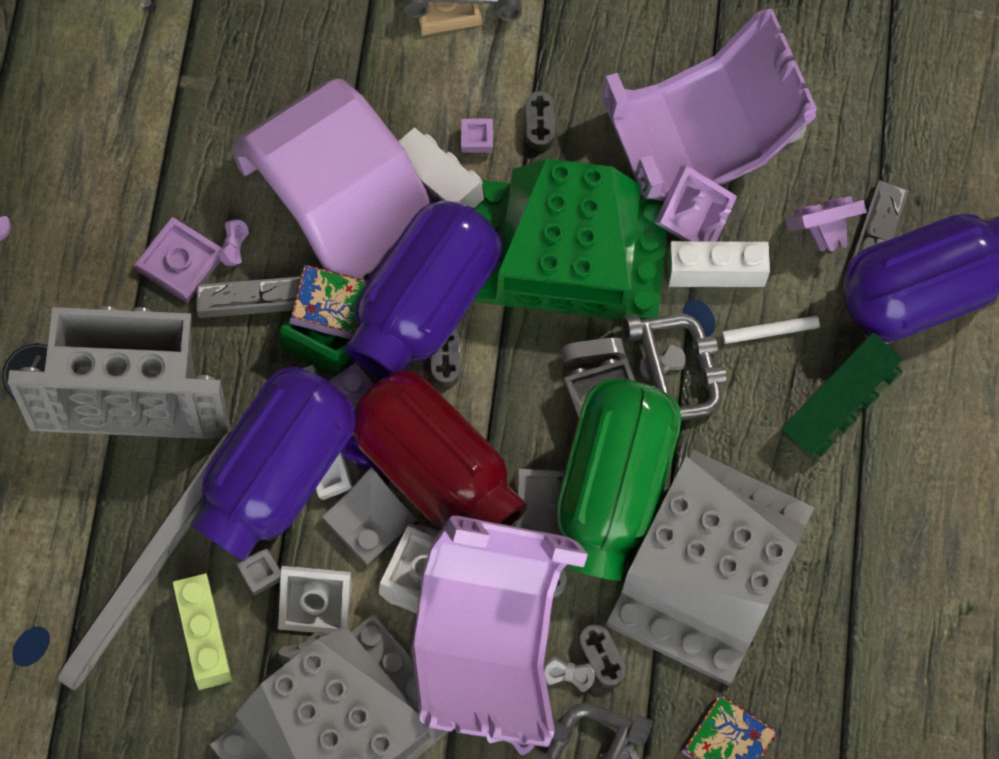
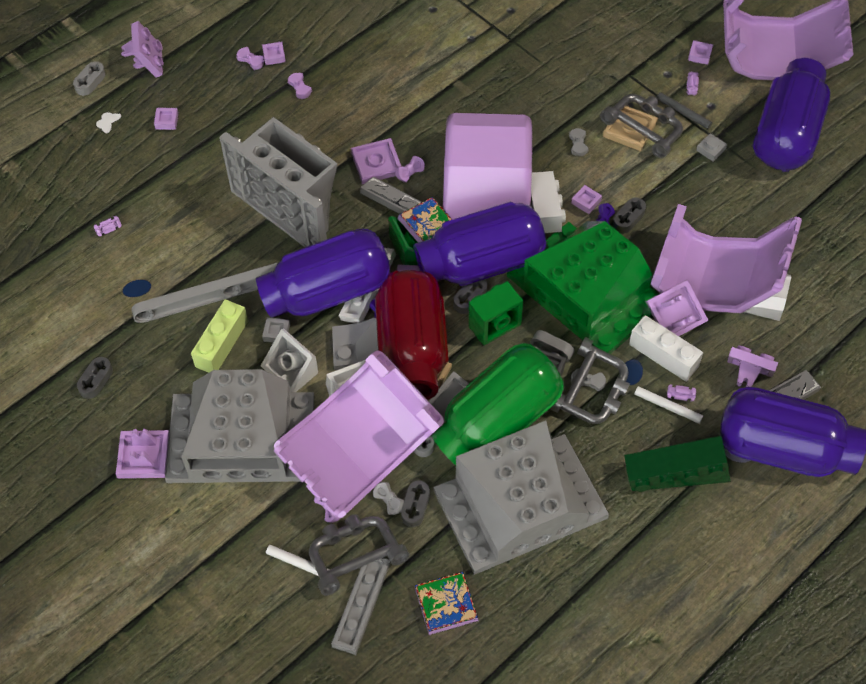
camera: 45 degrees right, 10 degrees down
none -> green brick [468,281,523,346]
none -> light grey piece [569,128,589,157]
none -> dark purple piece [596,203,615,225]
none -> lavender piece [667,385,696,402]

